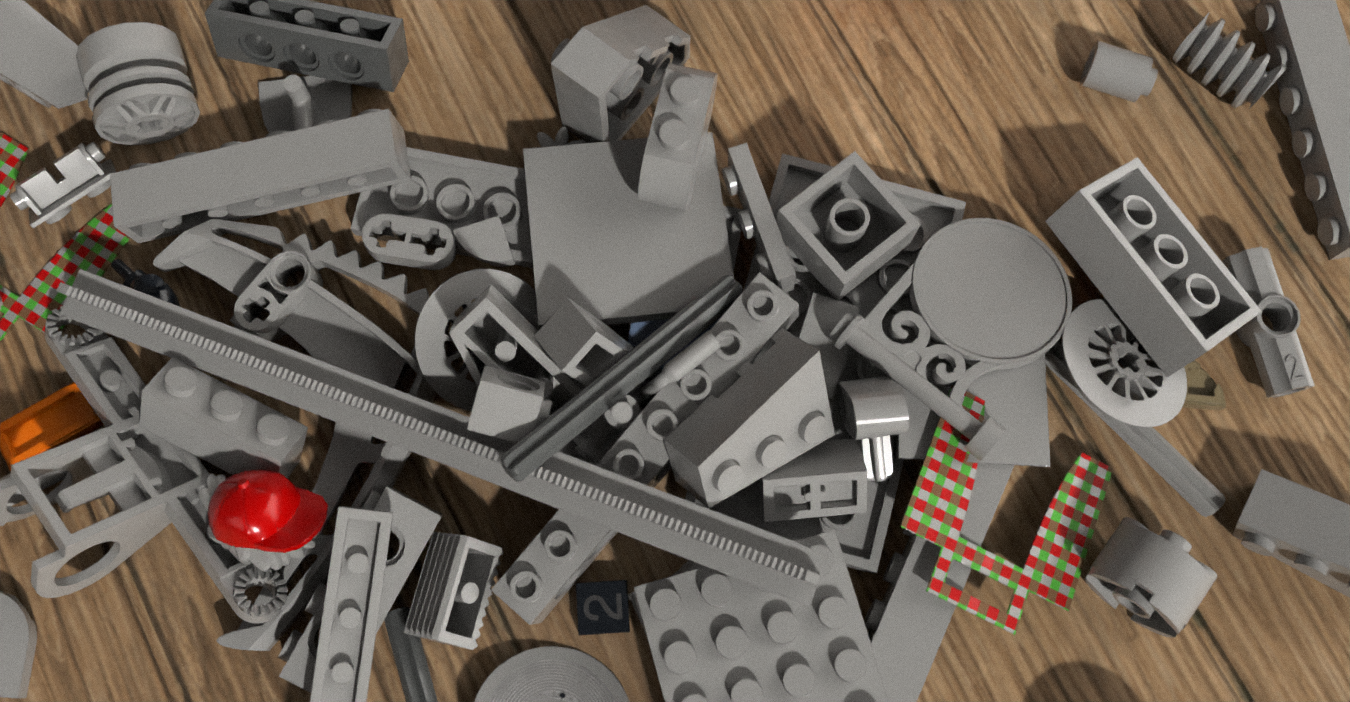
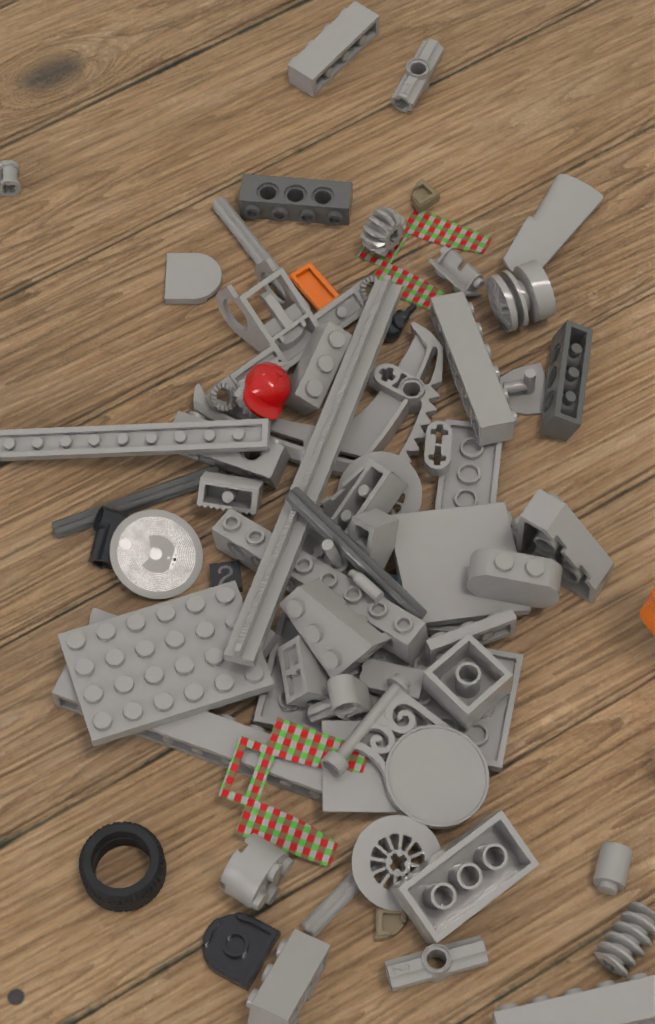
camera: 90 degrees right, 15 degrees down
light grey tile [453,215,515,267] -> none
light grey brick [467,365,552,443] -> none
none -> black tile [203,912,281,991]

